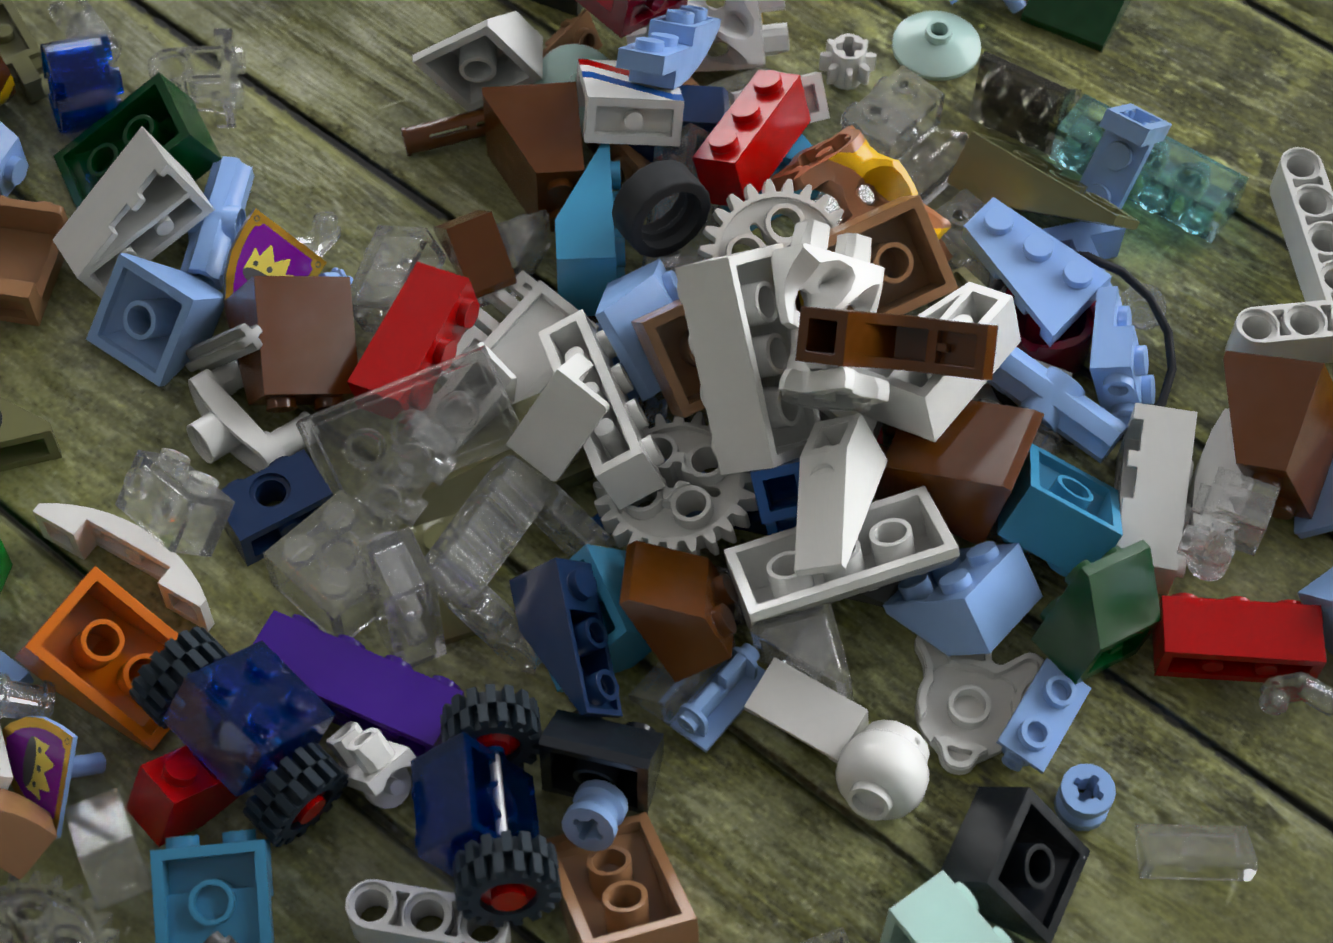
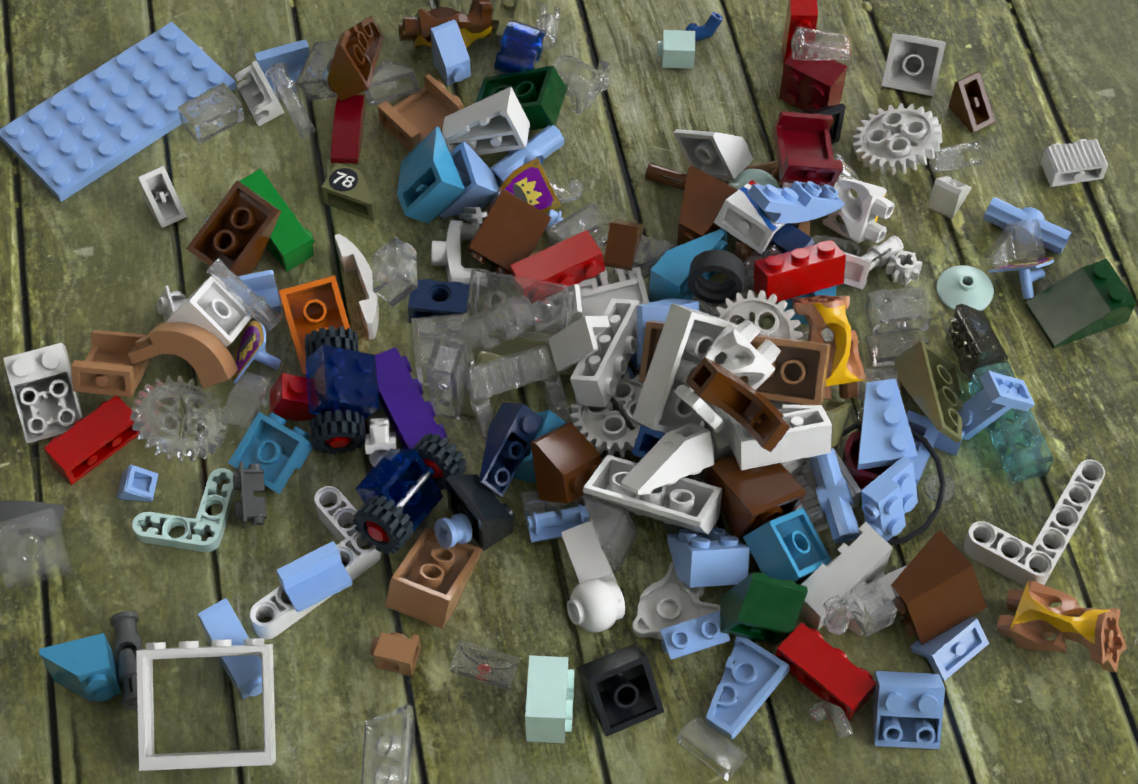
camera: 40 degrees right, 0 degrees up
light blue wheel [1054,764,1116,831] -> none
none -> dark azure slope [397,127,465,224]
none -> light blue wing [706,636,790,741]
none -> white pin [861,236,904,271]

